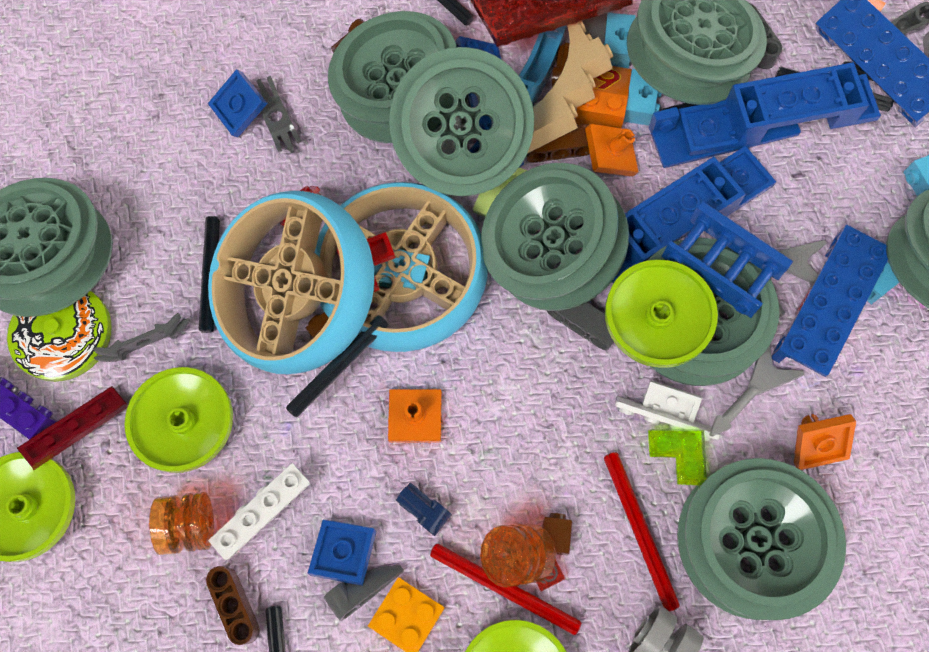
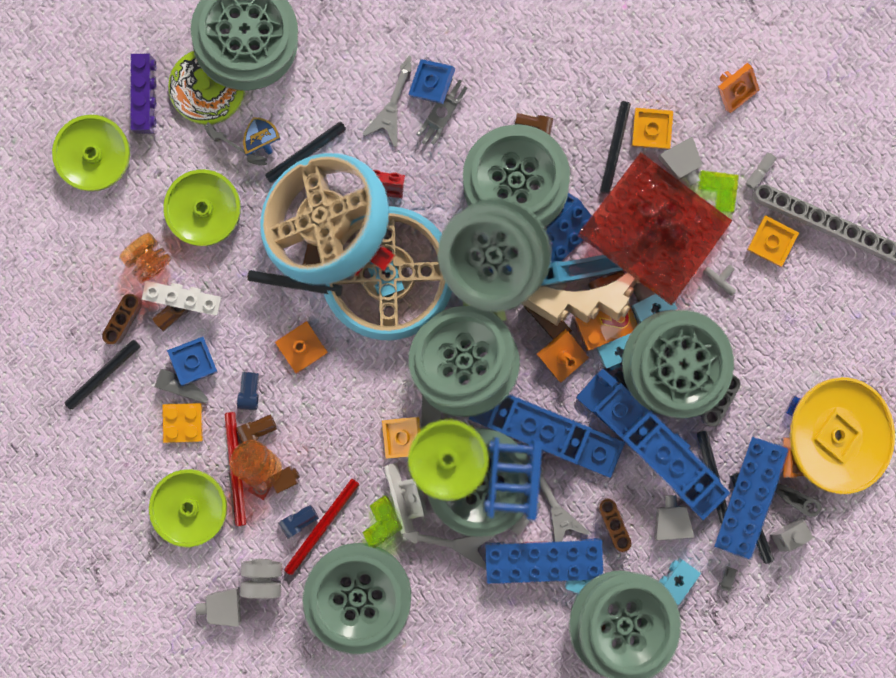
camera: 55 degrees right, 15 degrees up
dark red tile [17,386,128,470] -> none
orange tile [794,414,856,470] -> none
none -> reddish brown piece [152,305,189,332]
none -> reddish brown piece [236,414,277,446]
none -> shield [243,117,281,156]
none -> dark blue piece [278,504,319,539]
none -> light grey piece [363,56,411,147]
none -> light orange plate [382,417,421,459]
none -> reddish brown beam [597,498,632,552]
none -> light grey torso [654,495,694,540]

